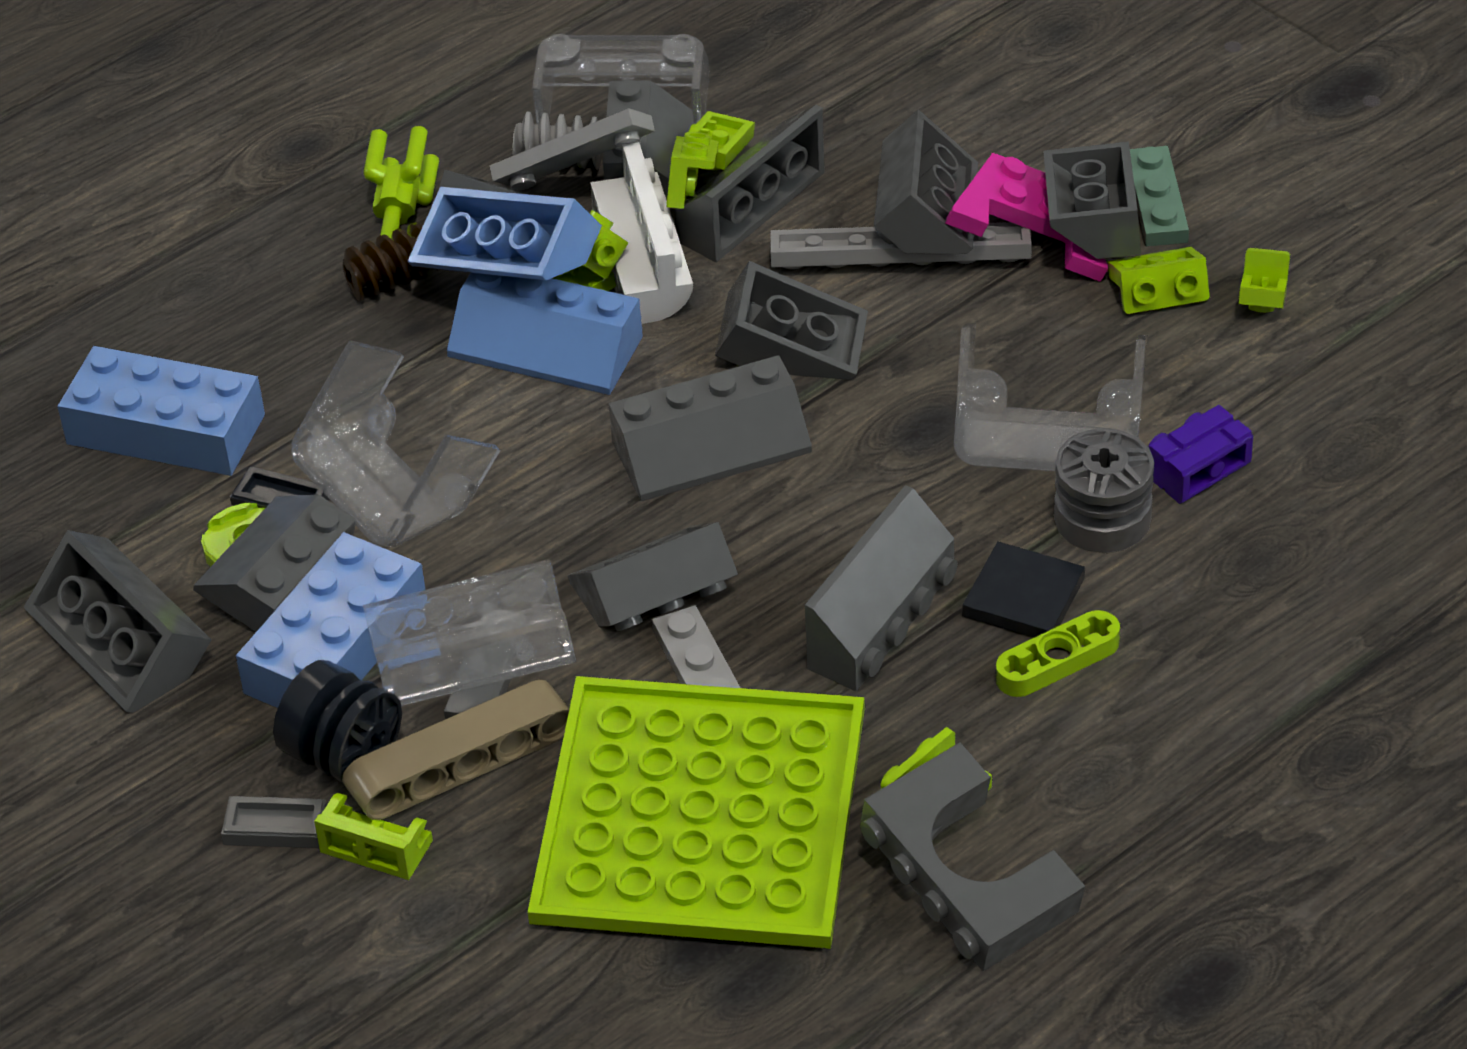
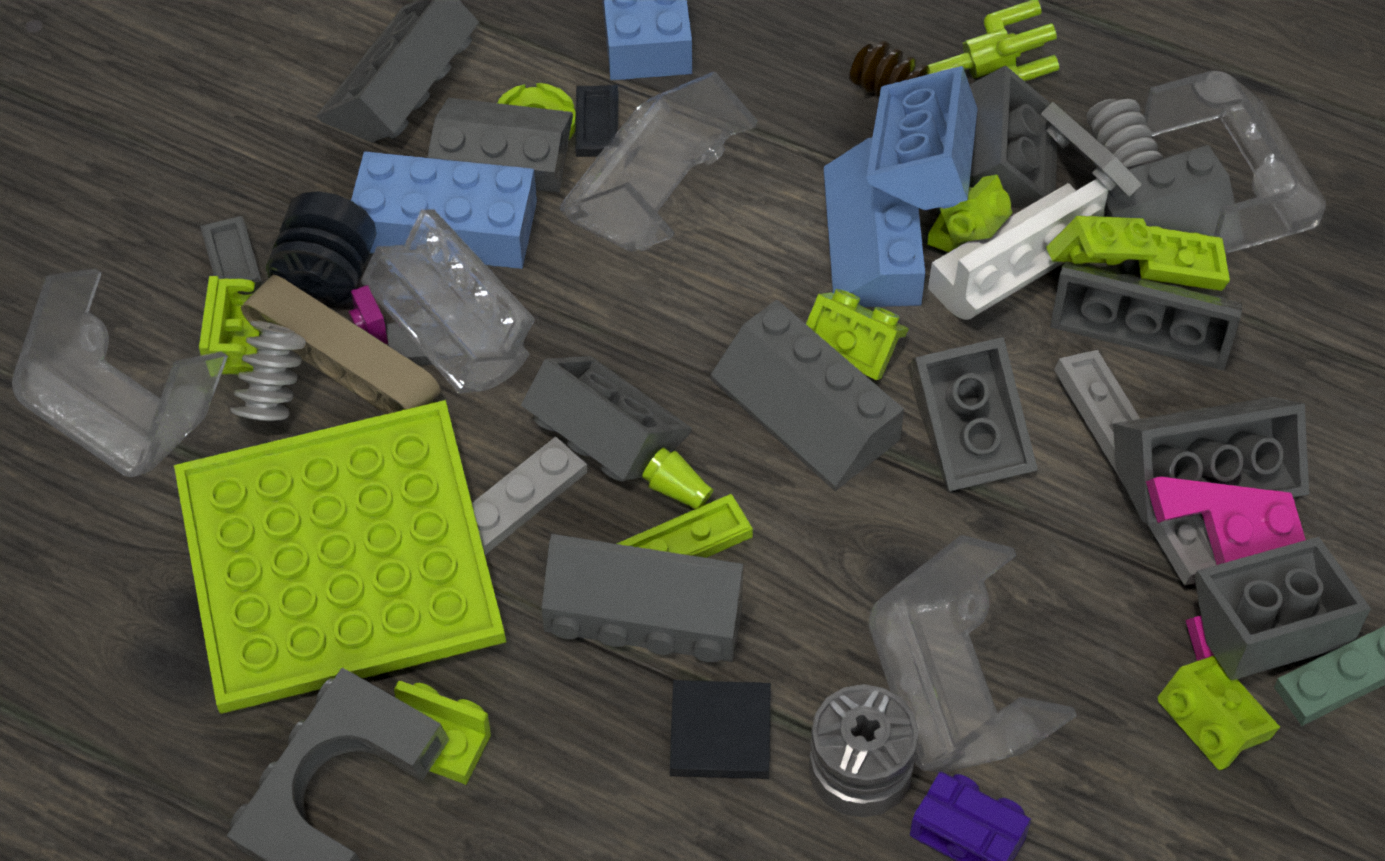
camera: 65 degrees right, 10 degrees up
lime beam [996,610,1120,697] -> none
lime bracket [1239,248,1290,313] -> none
none -> clear windscreen [12,268,228,477]
none -> light grey piece [230,321,306,421]
none -> magenta plate [348,285,388,345]
none -> lime tile [617,494,753,558]
none -> lime cone [642,448,714,509]
none -> lime bracket [806,289,909,380]

